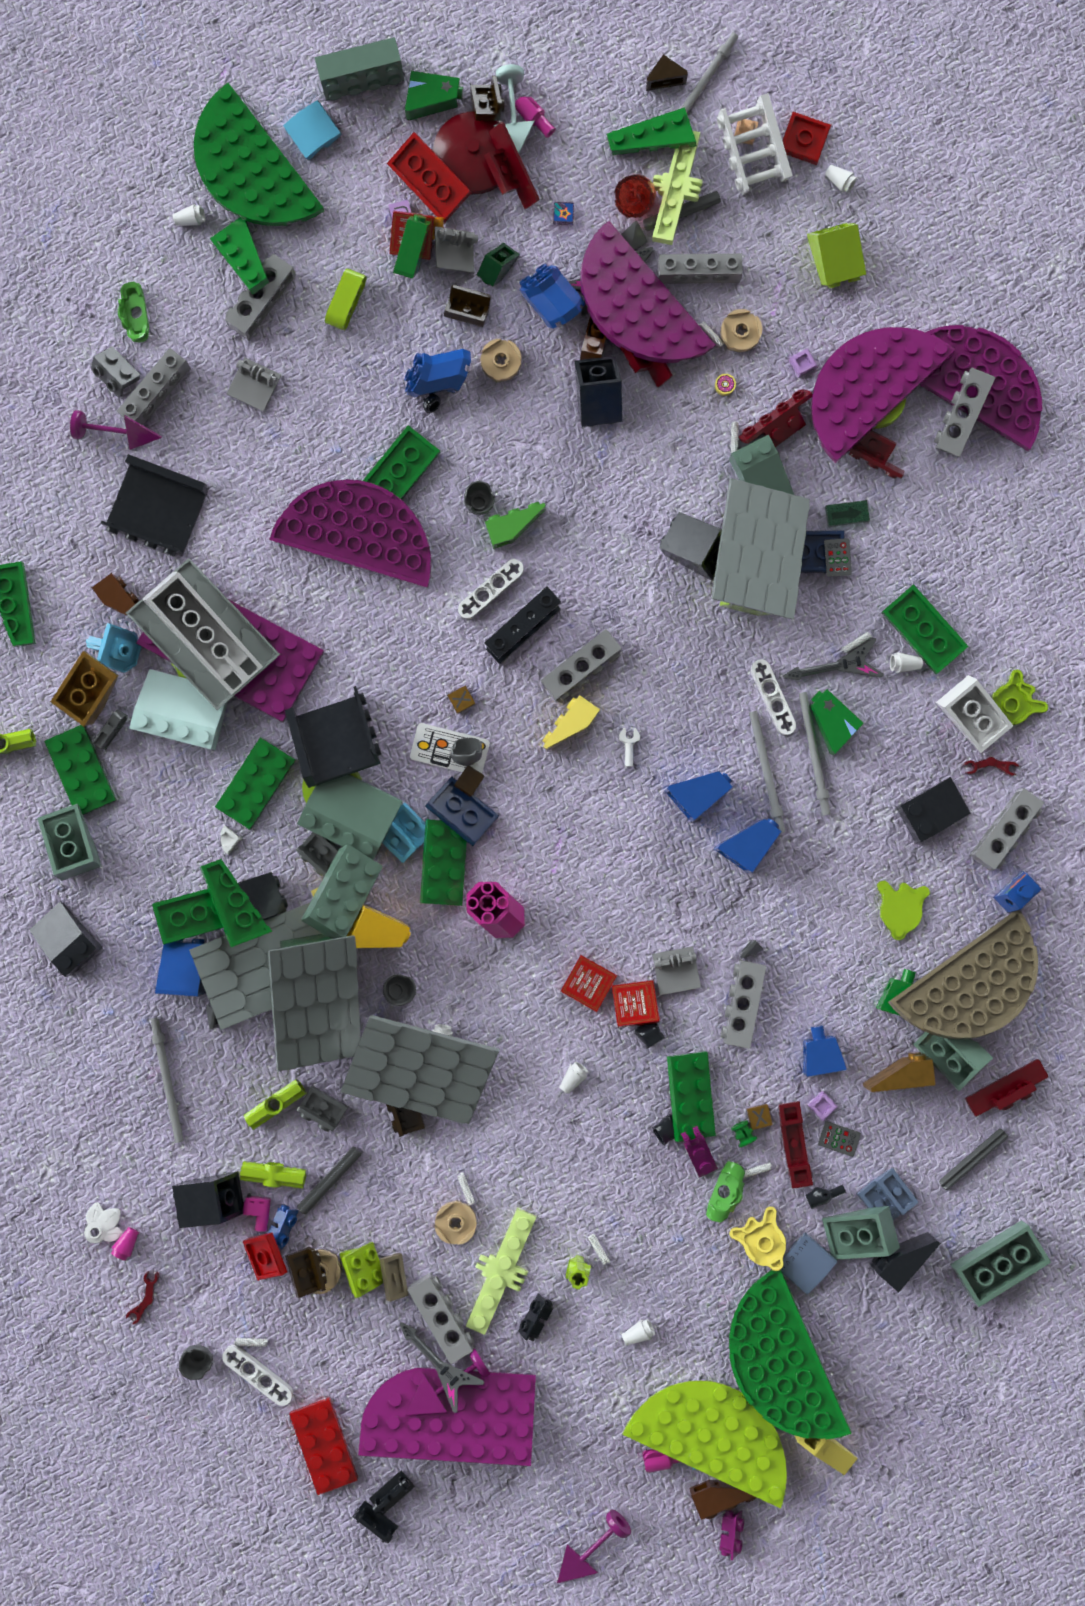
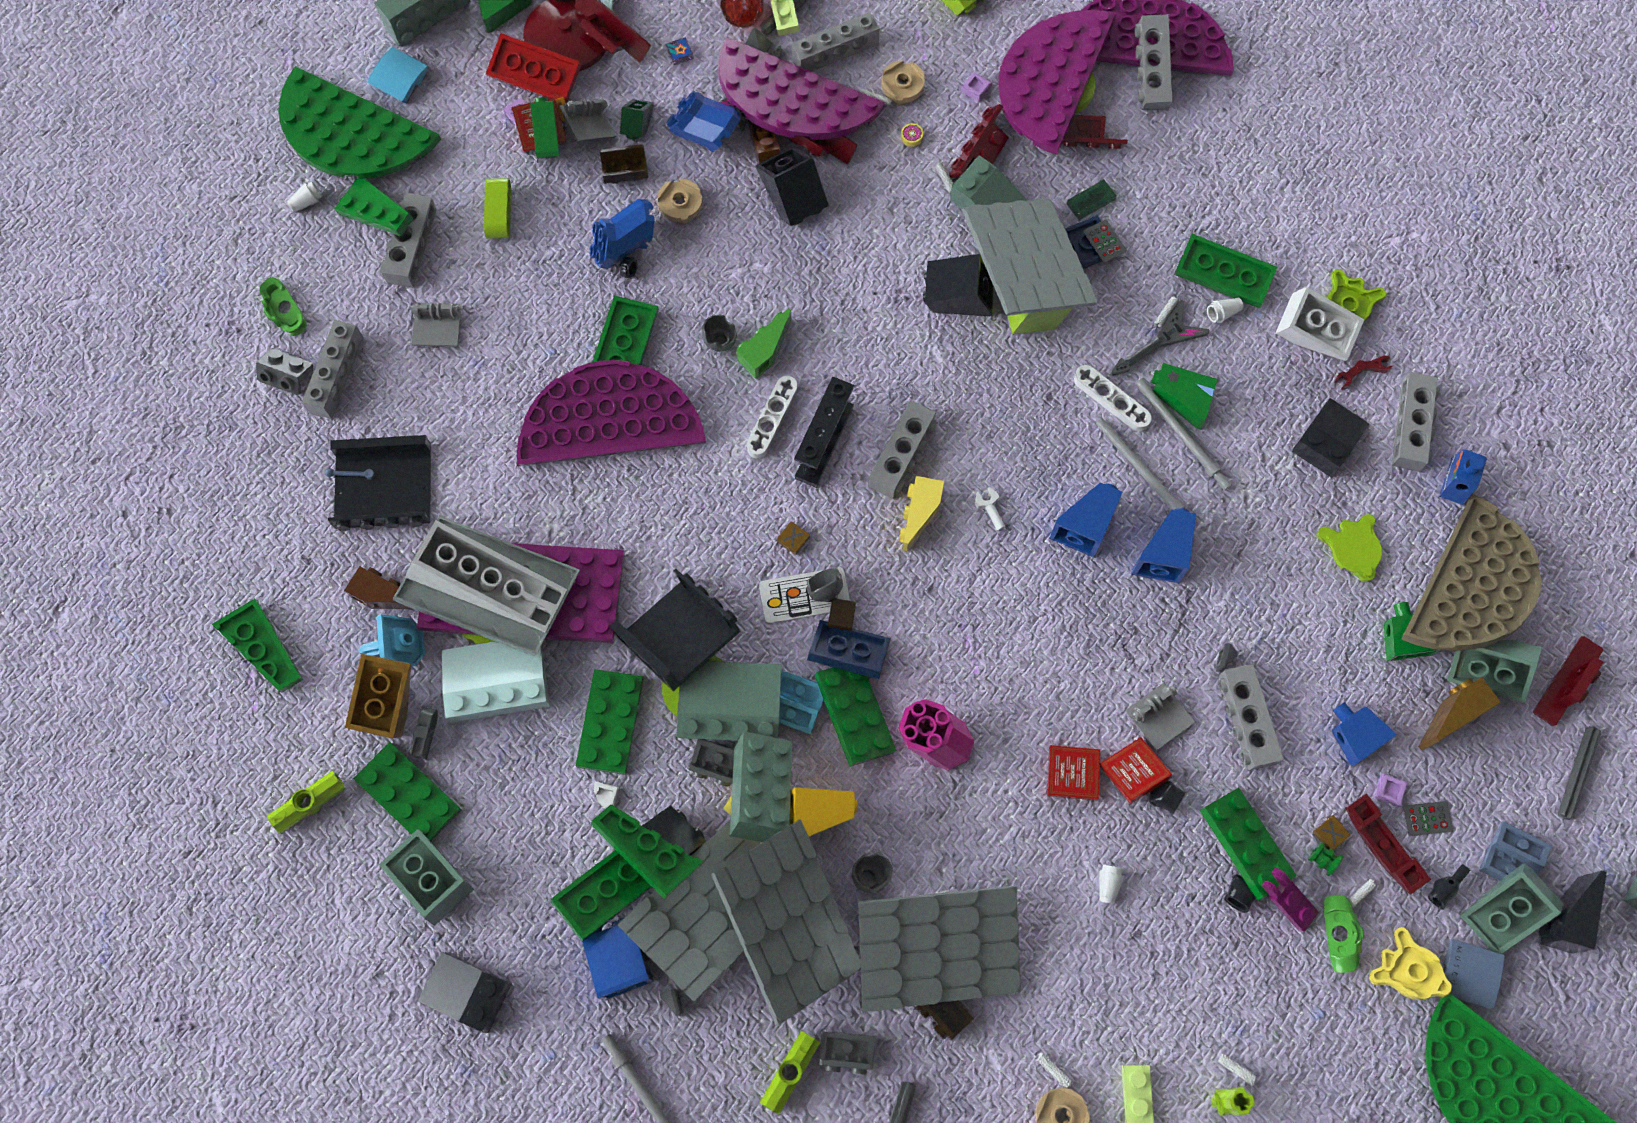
camera: 25 degrees left, 15 degrees down
magenta piece [70,410,162,450] -> none
none -> sand blue hinge [325,468,375,480]

